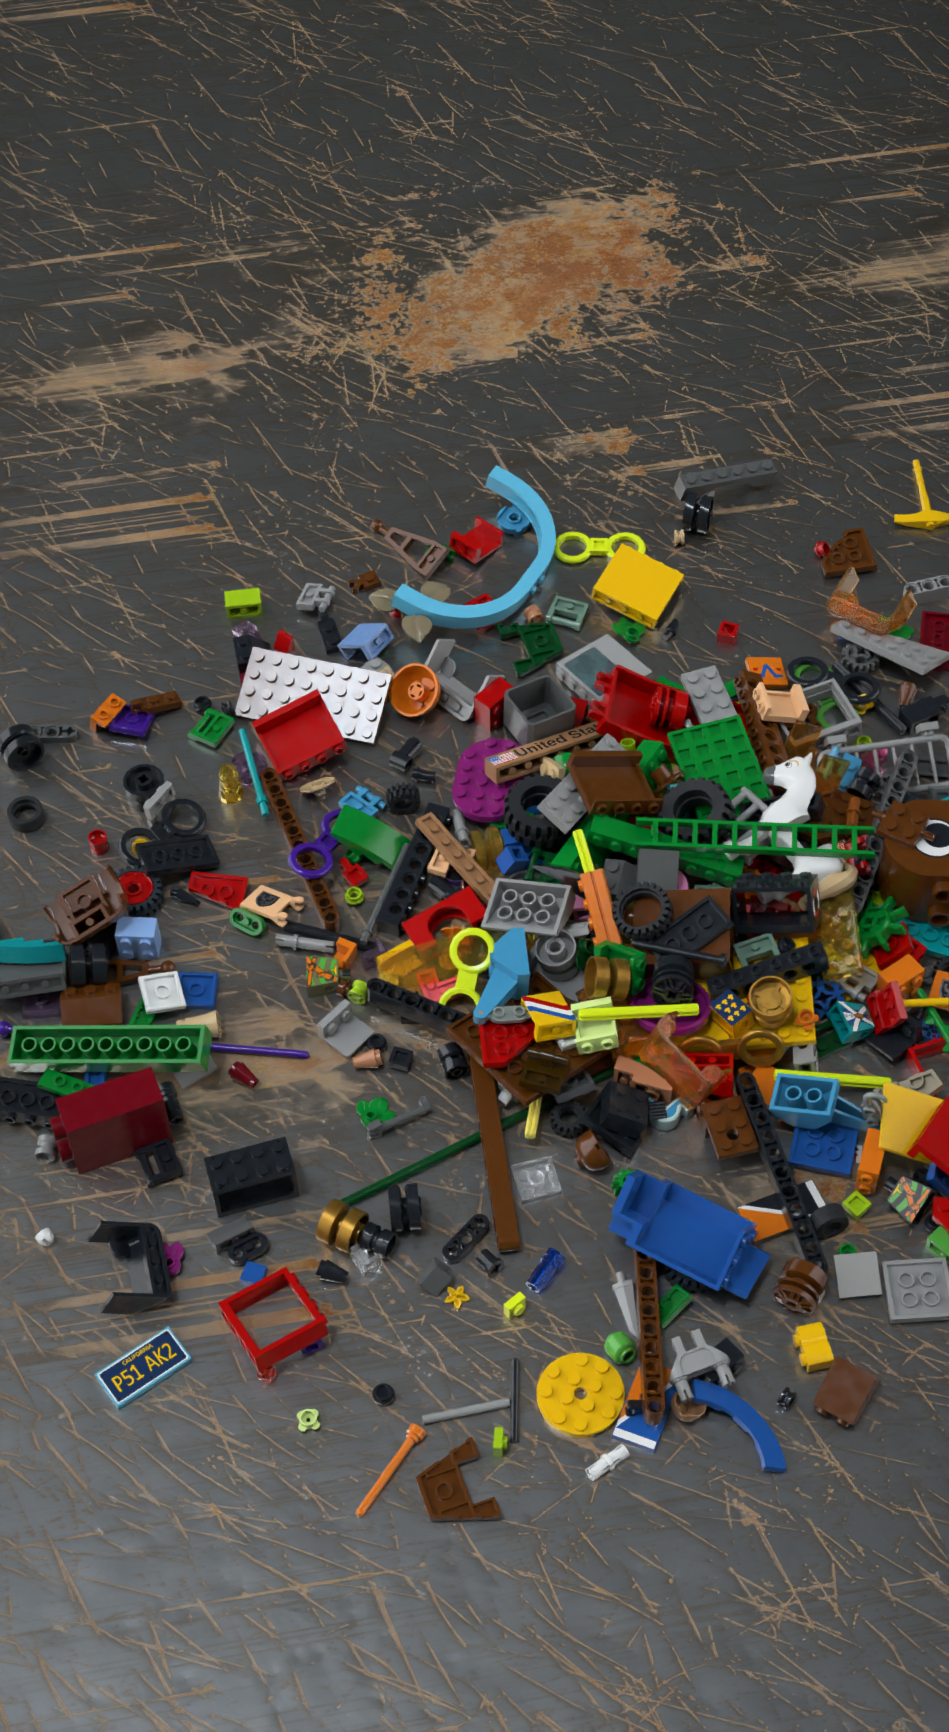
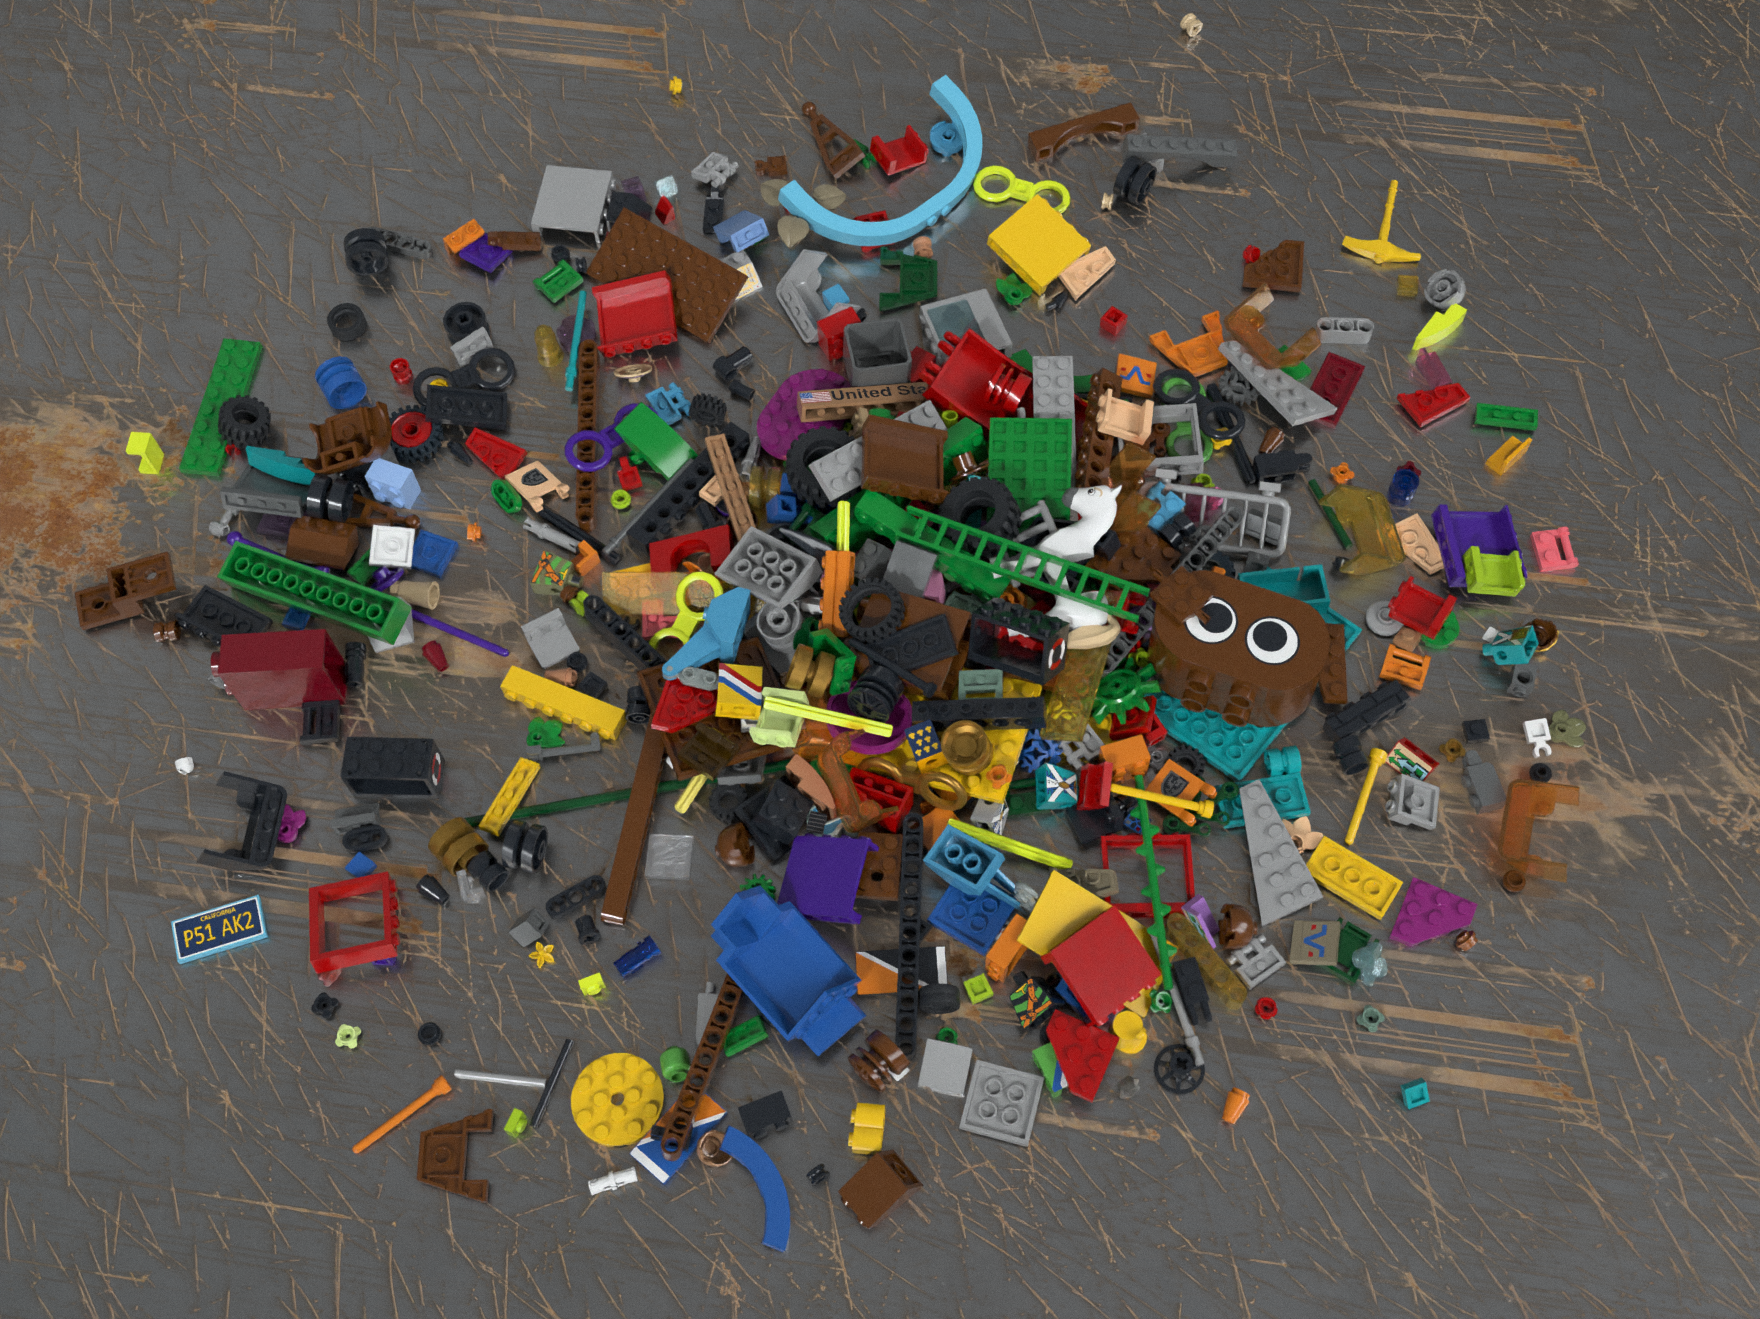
camera: 20 degrees right, 10 degrees up
green plate [37,1068,95,1096] -> none
lime brick [224,588,263,619] -> none
clear purple bracket [361,938,388,971] -> none
orange piece [389,663,441,717] -> none
sand green plate [545,595,590,631] -> none
light grey connector [669,1328,736,1404] -> none
black plate [776,936,796,953] -> none
dark orange axle [845,797,861,826] -> none
none -> black plate [311,992,339,1019]
none -> blue wheel [315,356,367,409]
none -> dark purple piece [370,565,404,592]
none -> orange plate [467,522,482,542]
none -> yellow tile [478,757,541,836]
none -> yellow brick [500,665,627,740]
none -> light grey panel [531,165,616,242]
none -> clear light blue plate [654,175,679,198]
none -> yellow plate [669,76,682,95]
none -> dark purple panel [777,833,879,924]
none -> dark azure panel [822,284,850,312]
none -> reddish brown arch [1028,102,1140,162]
none -> light nougat wing [1058,246,1116,300]
none -> orange wing [1149,310,1228,377]
none -> tan wheel [1180,13,1203,37]

